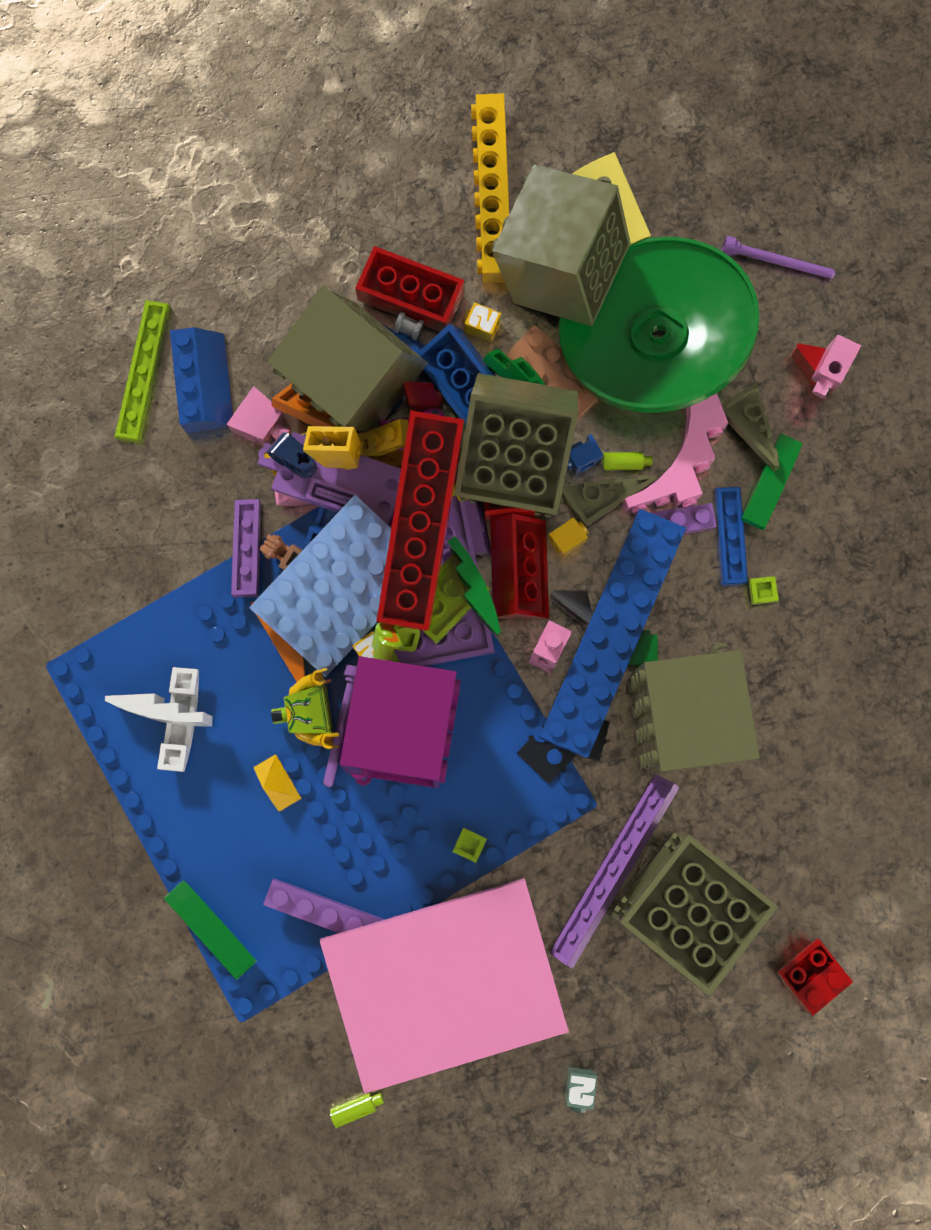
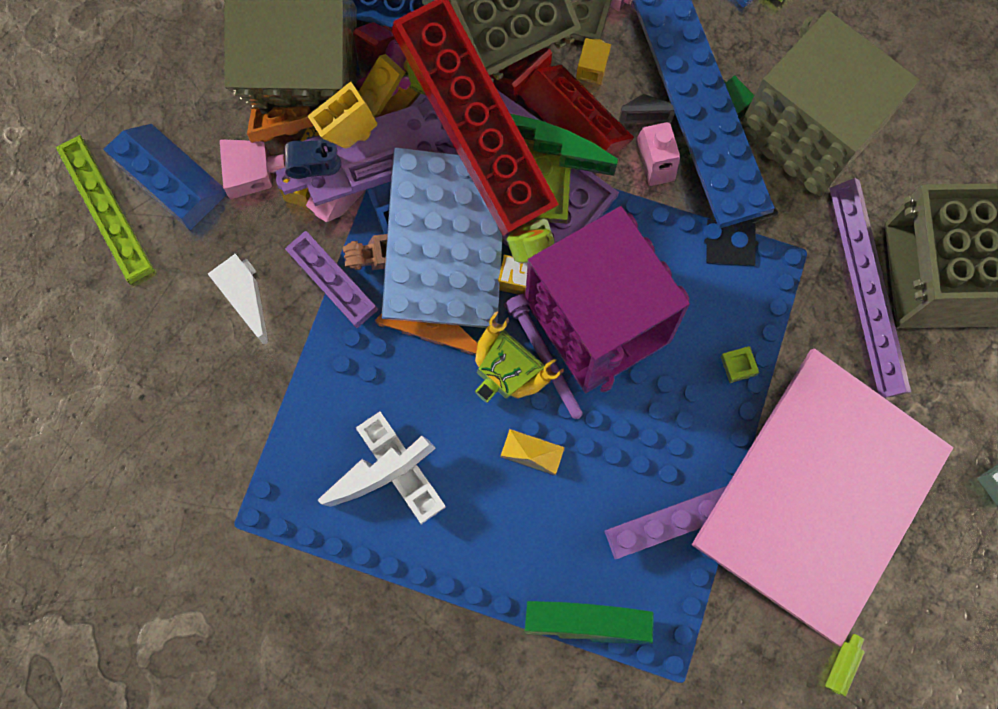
camera: 45 degrees left, 5 degrees down
none -> white slope [208,254,268,345]

